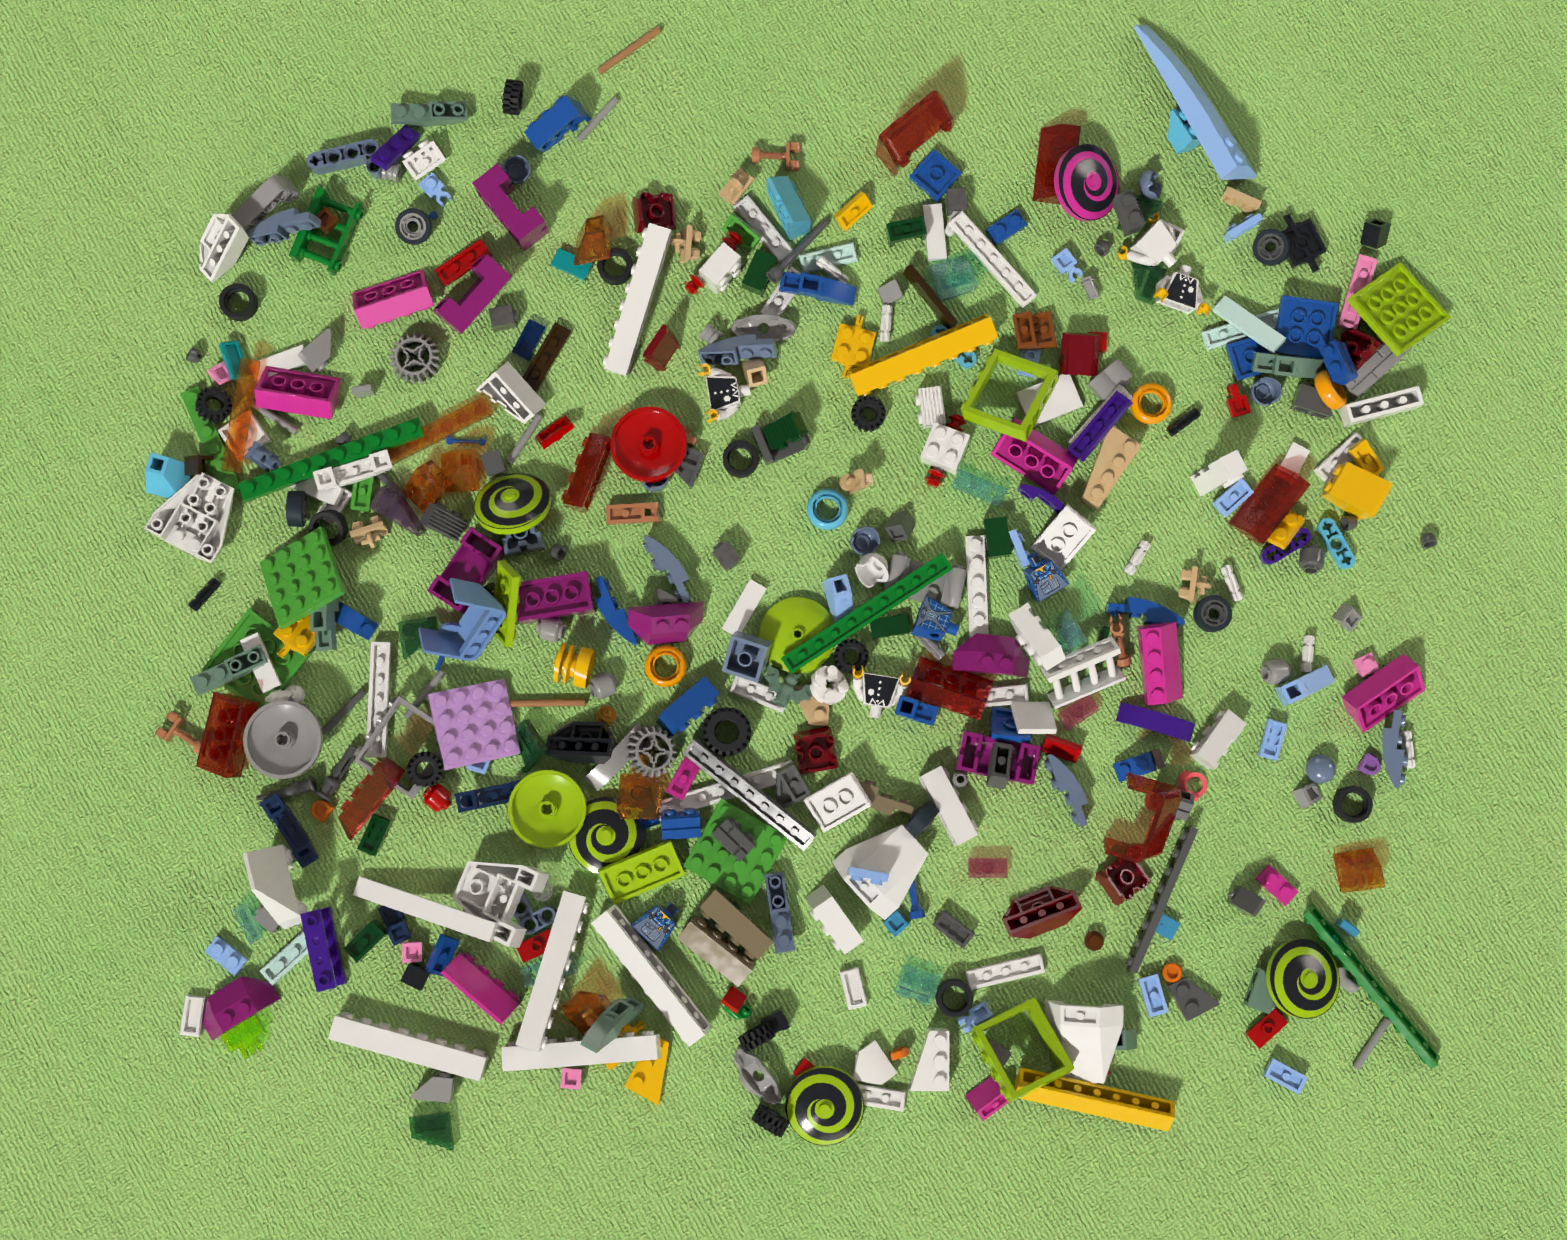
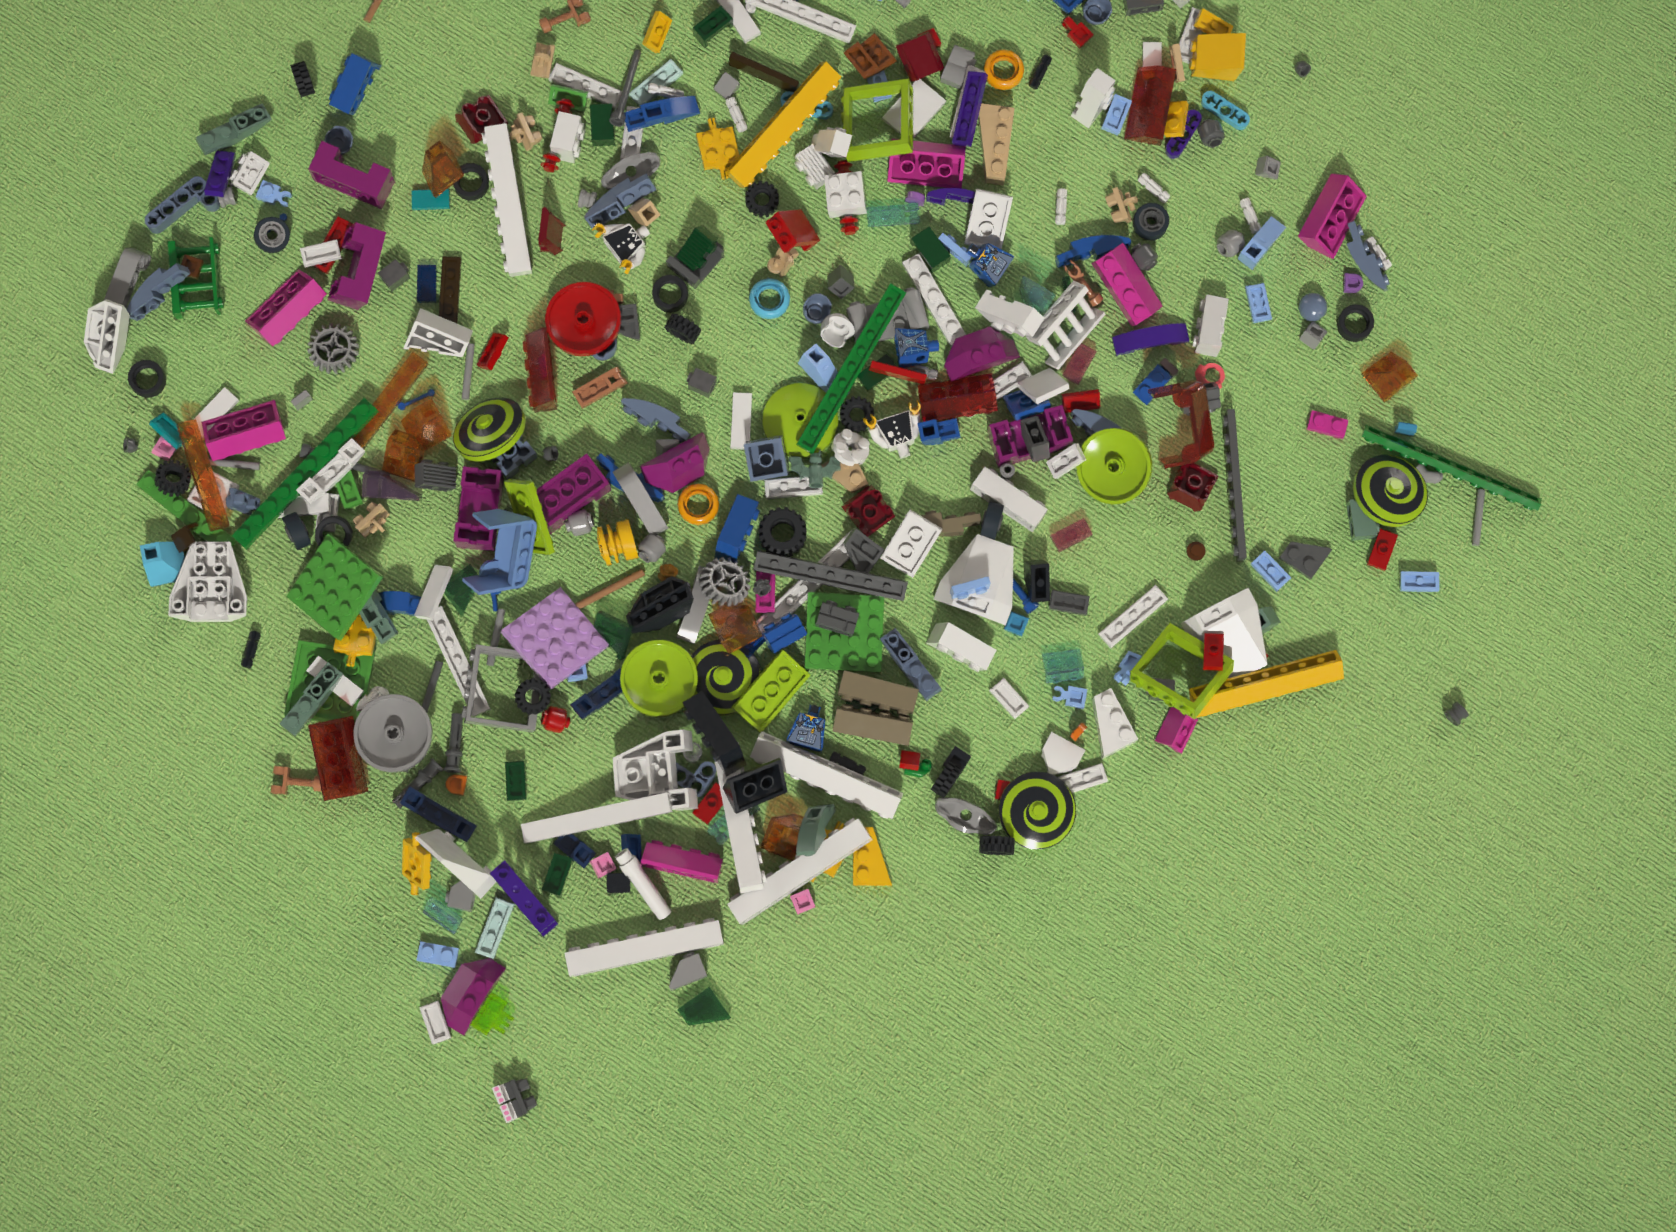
camera: 30 degrees left, 5 degrees down
light grey slope [297,328,331,372] -> none
clear red slope [338,757,405,840] -> none
dark grey panel [480,449,508,477] -> none
light grey bar [576,97,619,142] -> none
medium azure wedge [767,176,812,241] -> none
clear light blue slope [928,255,978,301] -> none
black tyre [935,978,973,1017] -> none
dark red wedge [1002,886,1083,939] -> none
dark azure tile [1155,914,1180,941] -> none
orange tile [1161,962,1182,983] -> none
dark grey slope [1226,886,1266,917] -> none
dark grey hinge [1341,515,1358,531] -> none
bright pink plate [1352,652,1379,678] -> none
none -> white tile [300,239,342,268]
none -> yellow plate [402,832,432,895]
none -> white tile [414,565,453,620]
none -> dark grey hips [492,1078,538,1123]
none -> light grey beam [613,462,669,536]
none -> white piece [615,848,672,920]
none -> black tyre [664,313,701,344]
none -> black wedge [682,691,746,777]
none -> black slope [723,758,788,814]
none -> dark grey plate [753,579,771,597]
none -> red panel [766,209,820,253]
none -> white hinge [811,127,852,157]
none -> black axle [829,751,866,775]
none -> red tile [869,361,927,385]
none -> medium lavender tile [905,191,925,206]
none -> black slope [1024,559,1050,603]
none -> white plate [1046,443,1086,479]
none -> light blue plate [1052,686,1087,709]
none -> lime dish [1076,428,1152,504]
none -> dark grey head [1131,243,1158,272]
none -> tan tile [1169,44,1185,83]
none -> red plate [1203,633,1224,671]
none -> dark grey wheel [1444,702,1469,726]

